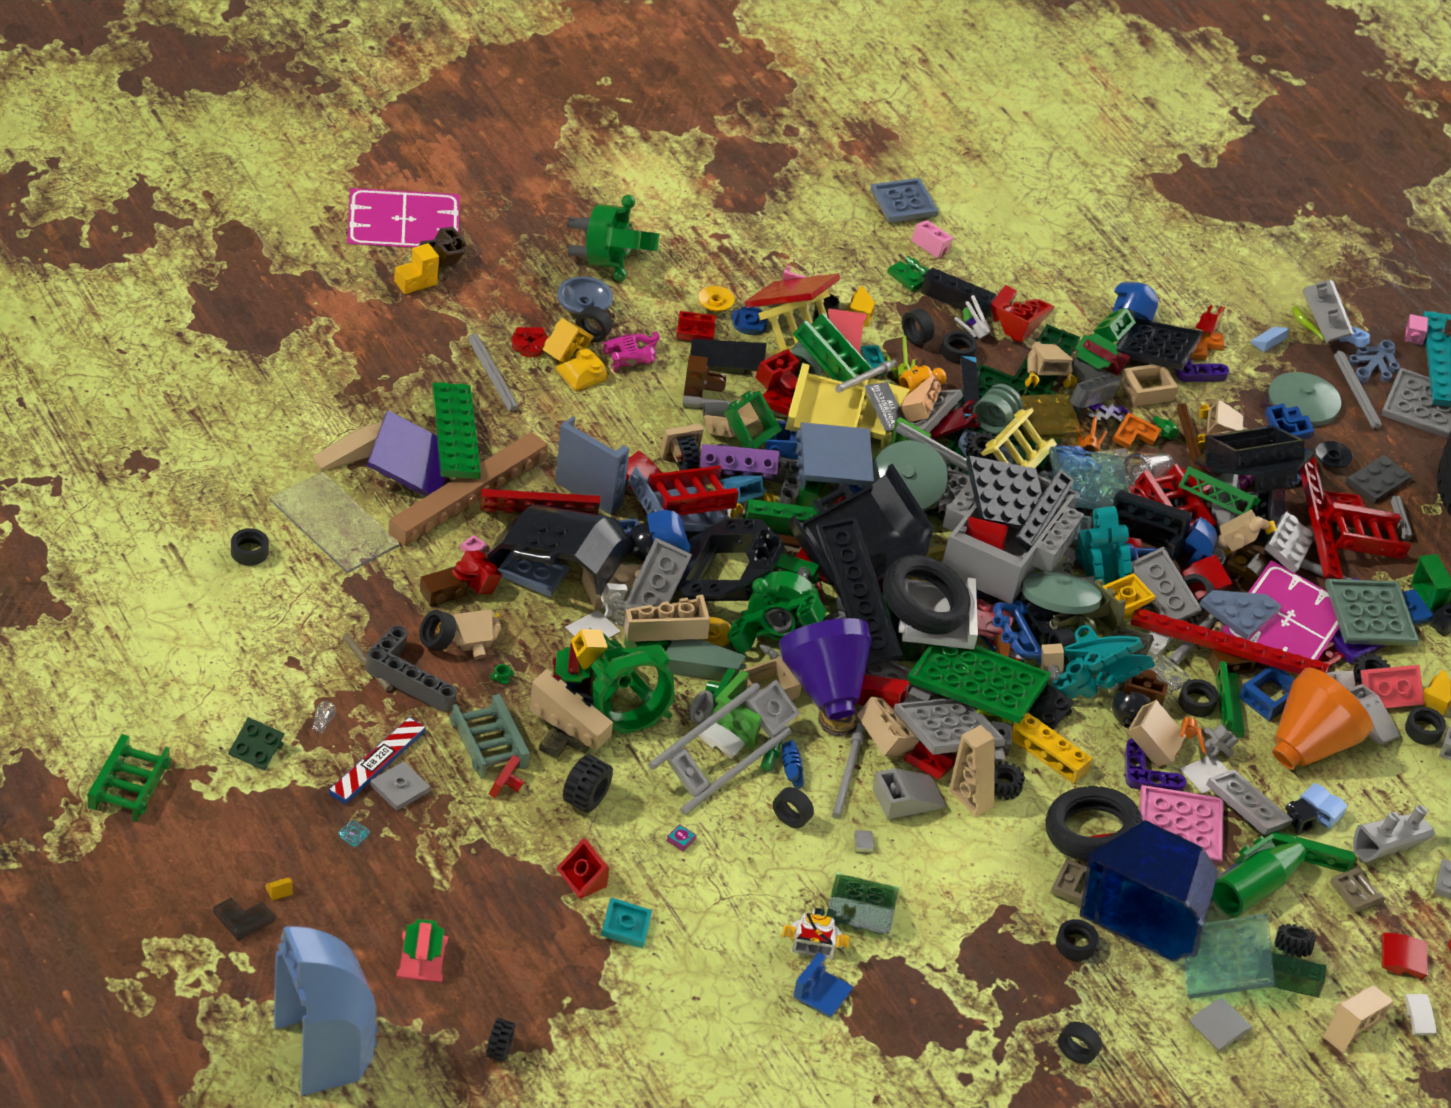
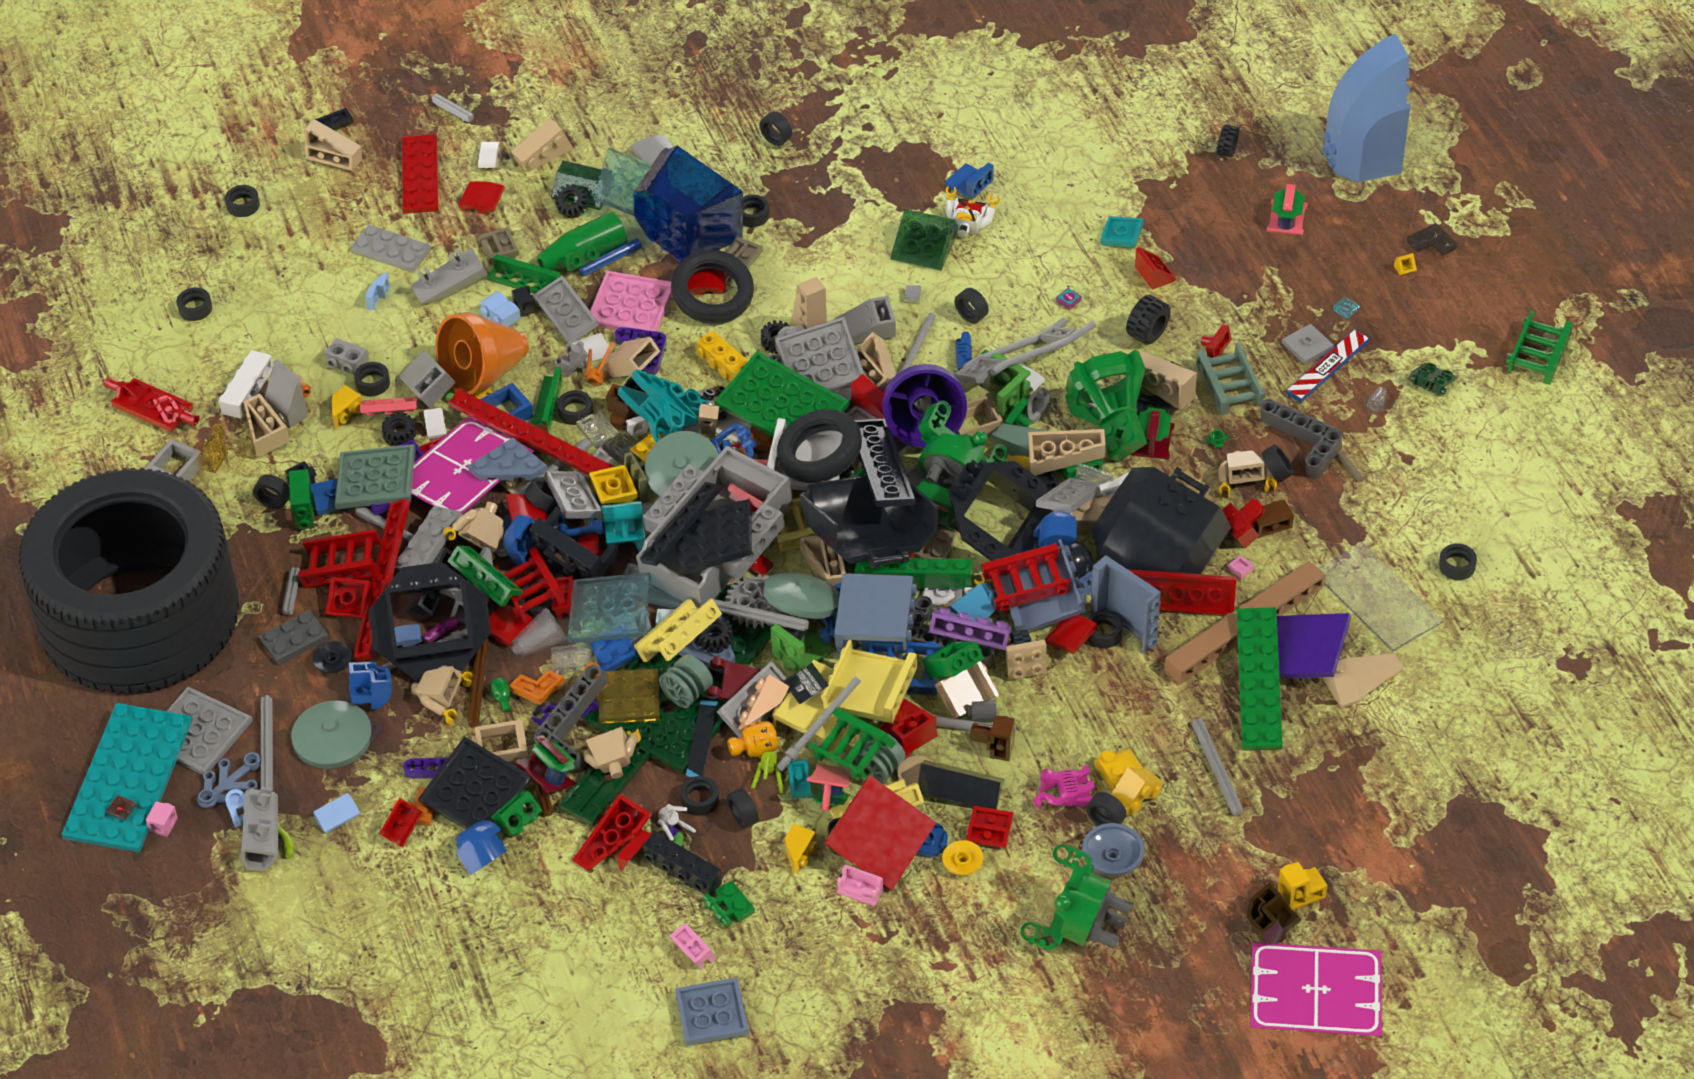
camera: 165 degrees left, 5 degrees up
red plate [511,327,548,358] -> none
yellow slope [571,629,608,670] -> none

